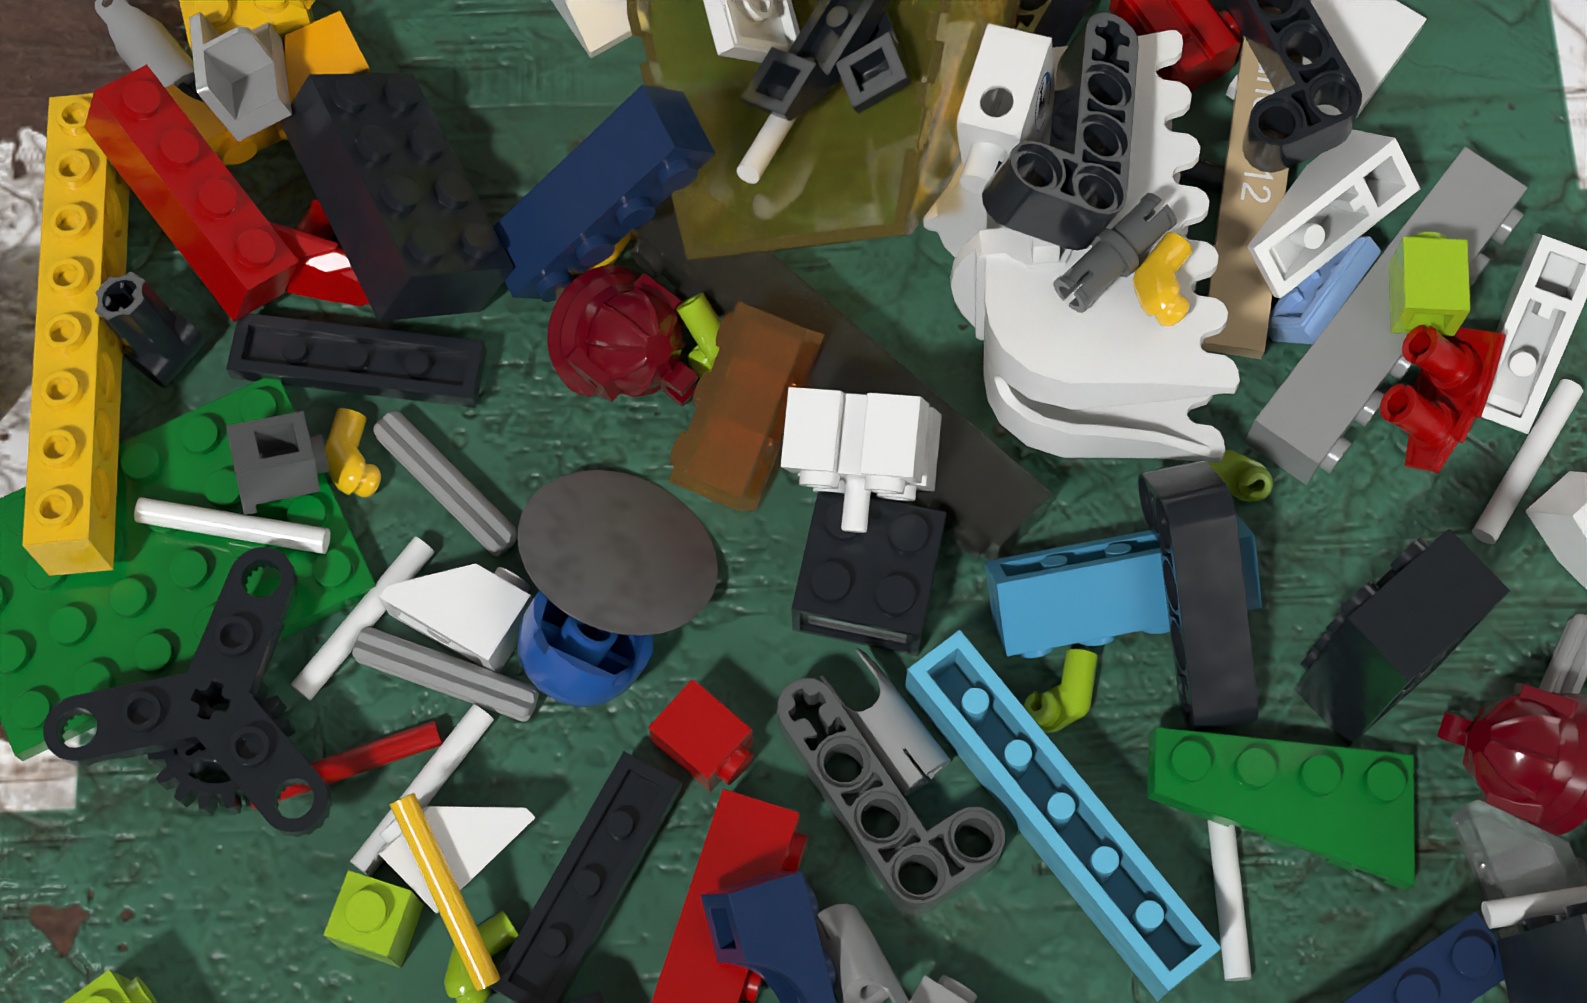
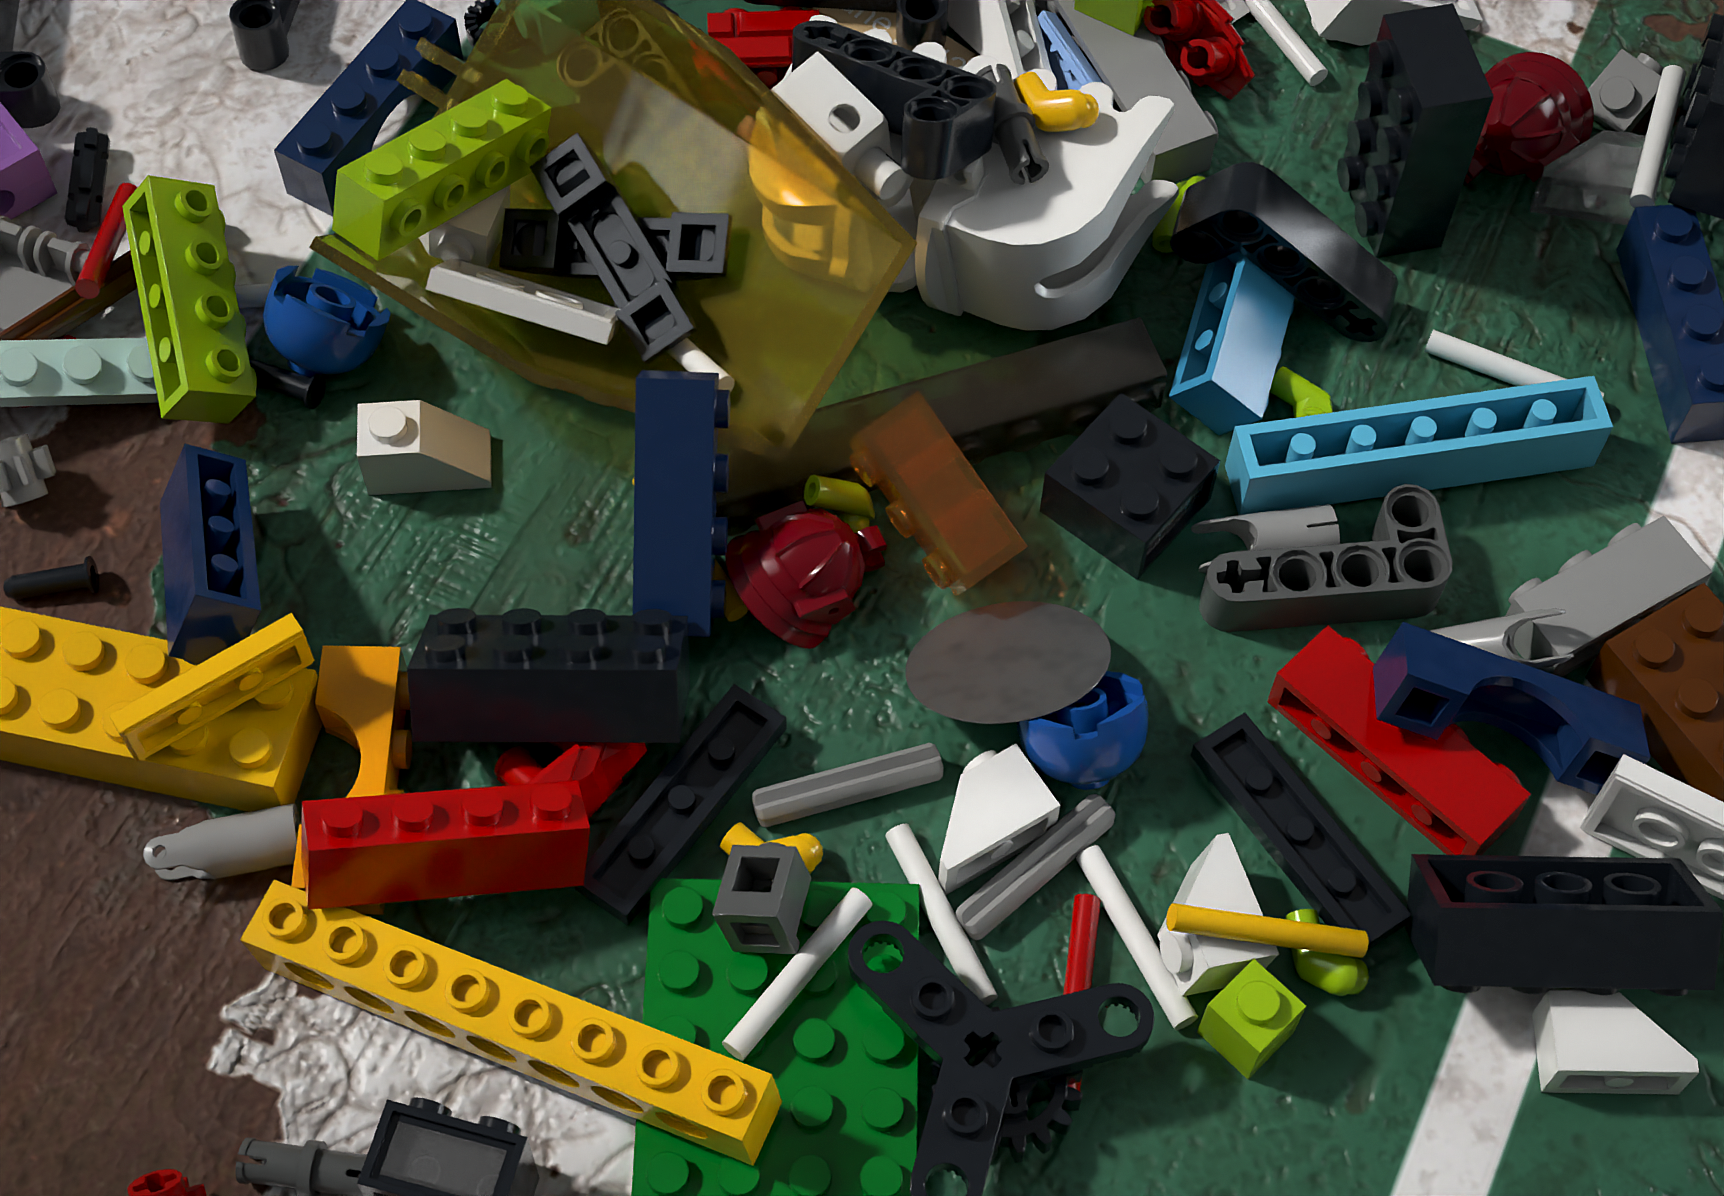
camera: 65 degrees left, 10 degrees down
black piece [95,272,207,388] -> none
light grey panel [189,12,292,142] -> none
red brick [648,679,754,793] -> none
white brick [781,387,942,533] -> none
green wing [1147,727,1415,890] -> none

